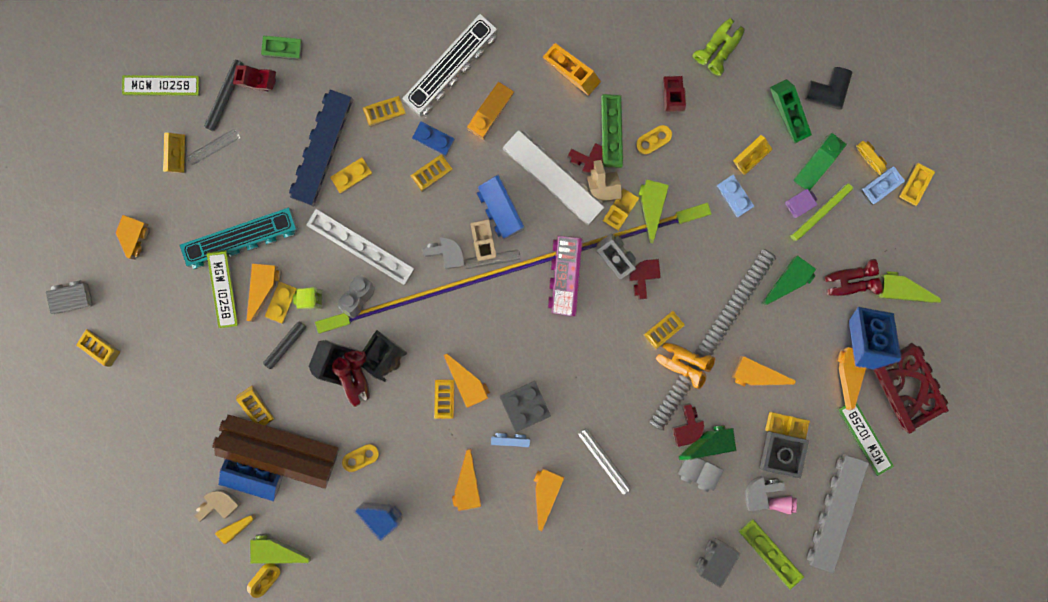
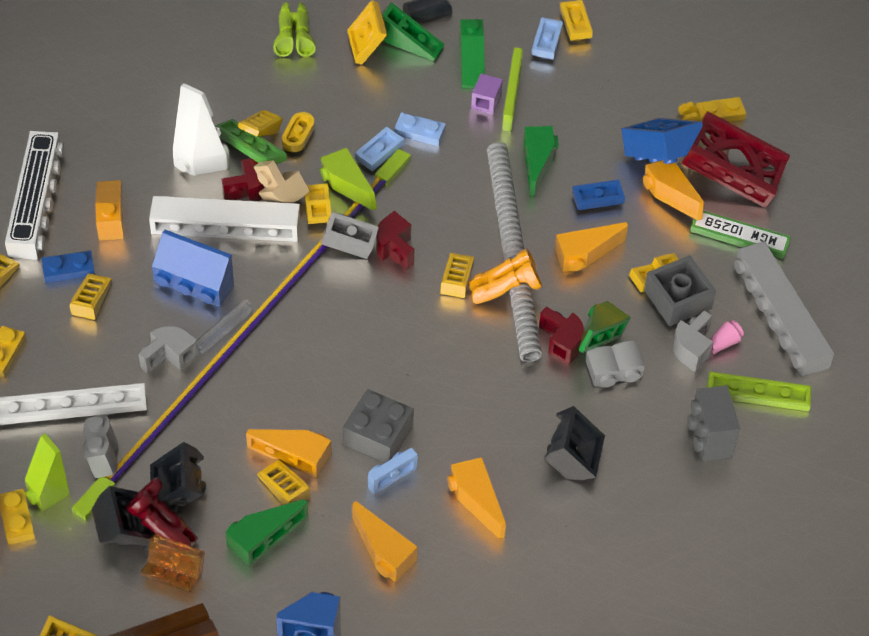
camera: 40 degrees left, 35 degrees down
dark grey axle [263,321,306,369] -> none
yellow plate [342,444,379,472] -> none
tan brick [470,219,496,261] -> none
light orange slope [543,43,601,96] -> none
slope [548,235,582,317] -> none
white axle [579,429,631,494] -> none
dark red brick [663,76,686,112] -> none
yellow plate [733,135,773,175] -> none
dark red piece [824,259,883,296] -> none
yellow plate [856,141,887,175] -> none
lime slope [879,271,941,303] -> none
none -> clear orange bracket [141,534,205,592]
none -> white wedge [173,83,230,176]
none -> green slope [225,499,308,566]
none -> yellow slope [238,110,283,136]
none -> yellow tile [347,0,387,65]
none -> light blue plate [355,127,404,171]
none -> black brick [544,406,605,480]
none -> blue plate [572,180,625,210]
none -> yellow hinge [678,97,746,122]

